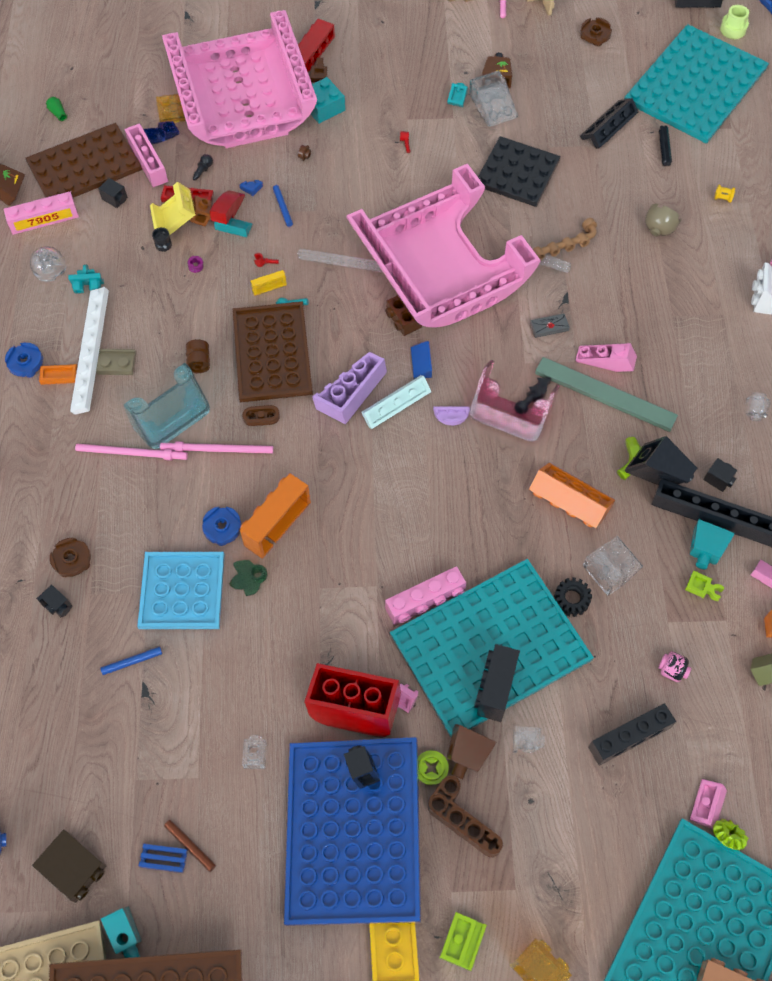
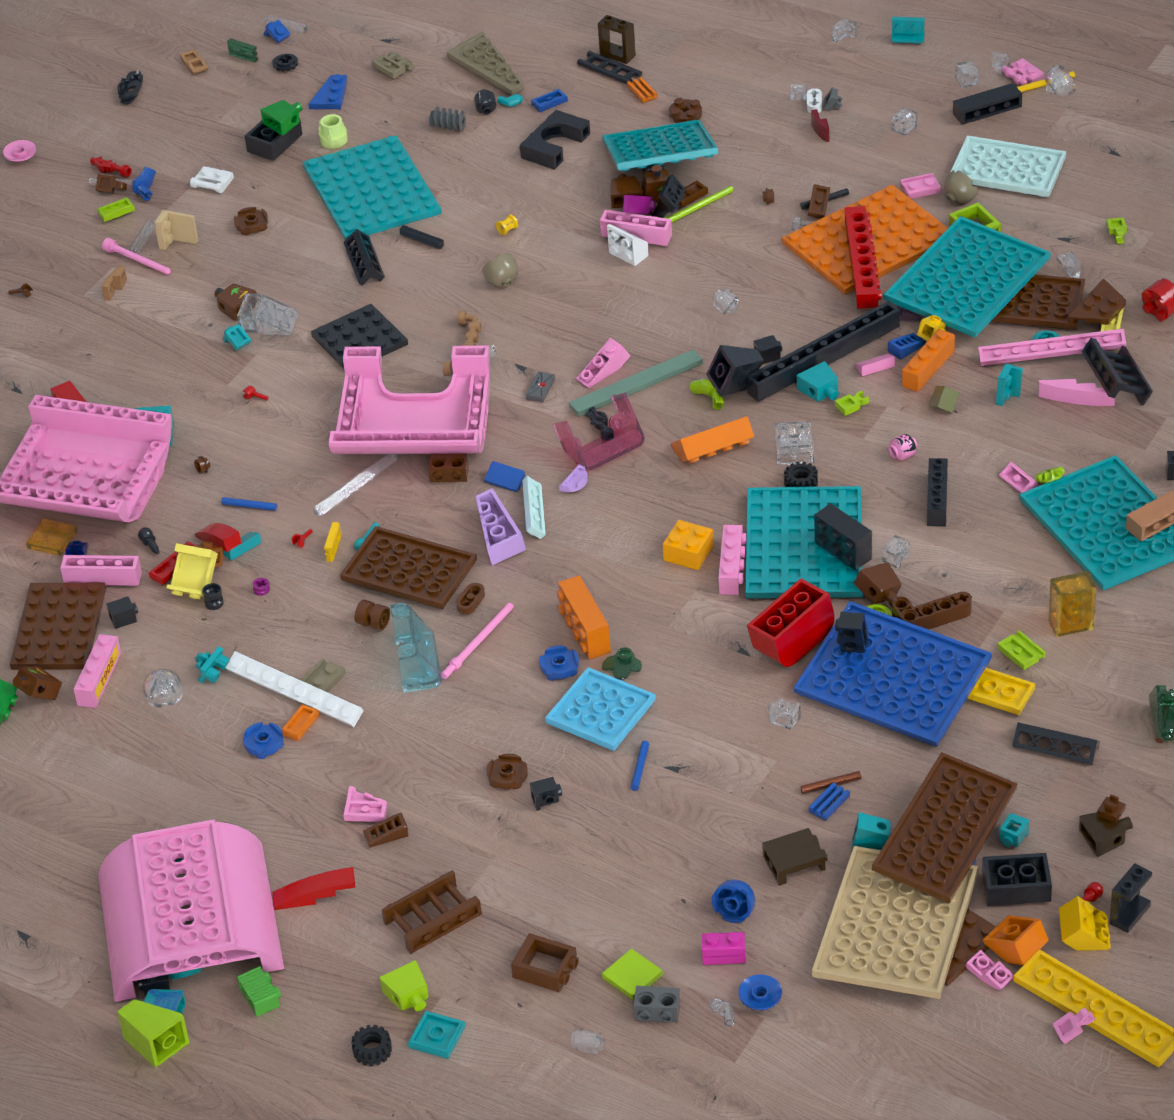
camera: 55 degrees left, 20 degrees down
bright pink bar [75,444,188,461] -> none
blue tile [240,180,263,196] -> none
none -> light orange brick [663,520,714,570]

